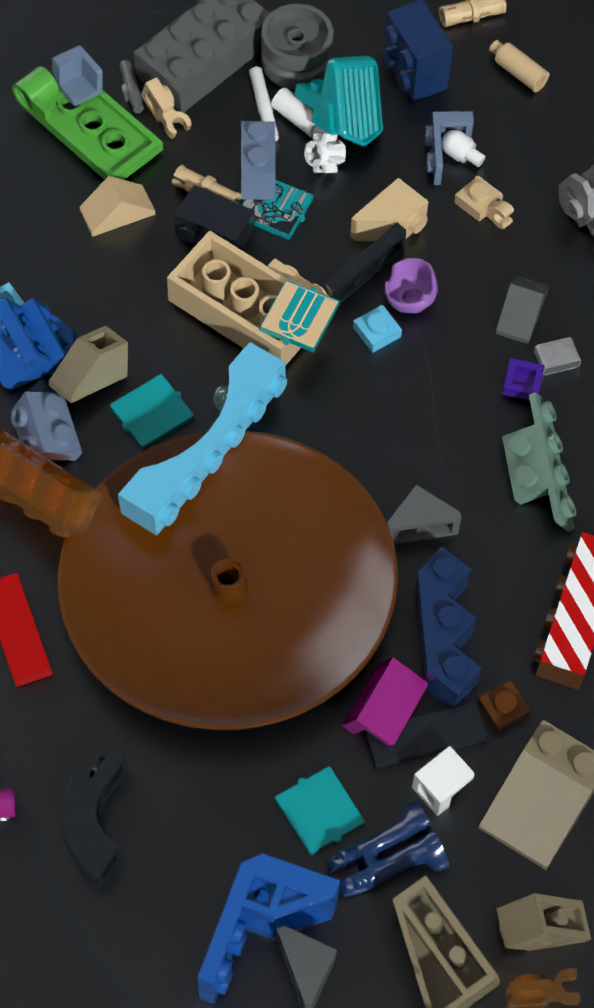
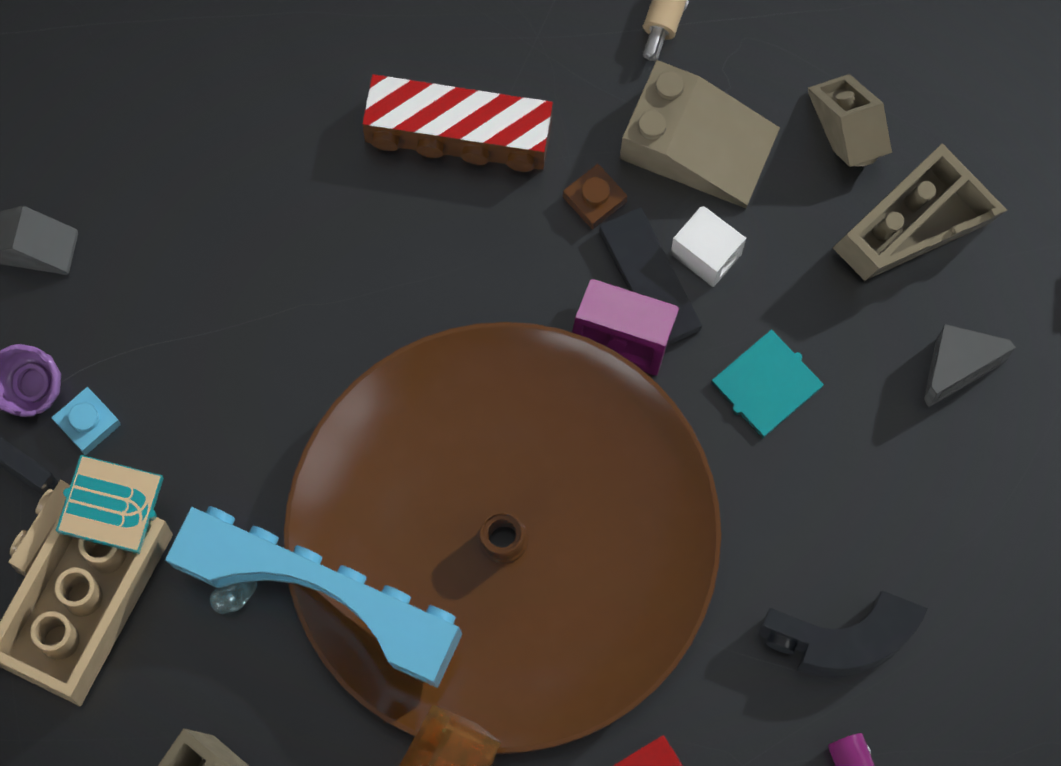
camera: 100 degrees left, 10 degrees up
teal piece [110,374,195,450] -> none
blue bracket [197,853,340,1004] -> none
dark blue piece [327,800,450,898] -> none
dark grey slope [387,485,461,544] -> none
dark blue brick [415,547,482,709] -> none
dark purple plate [502,358,545,401] -> none
sand green bracket [502,392,576,532] -> none
clear orange plate [505,968,580,1008] -> none
flat silver piece [534,337,581,375] -> none

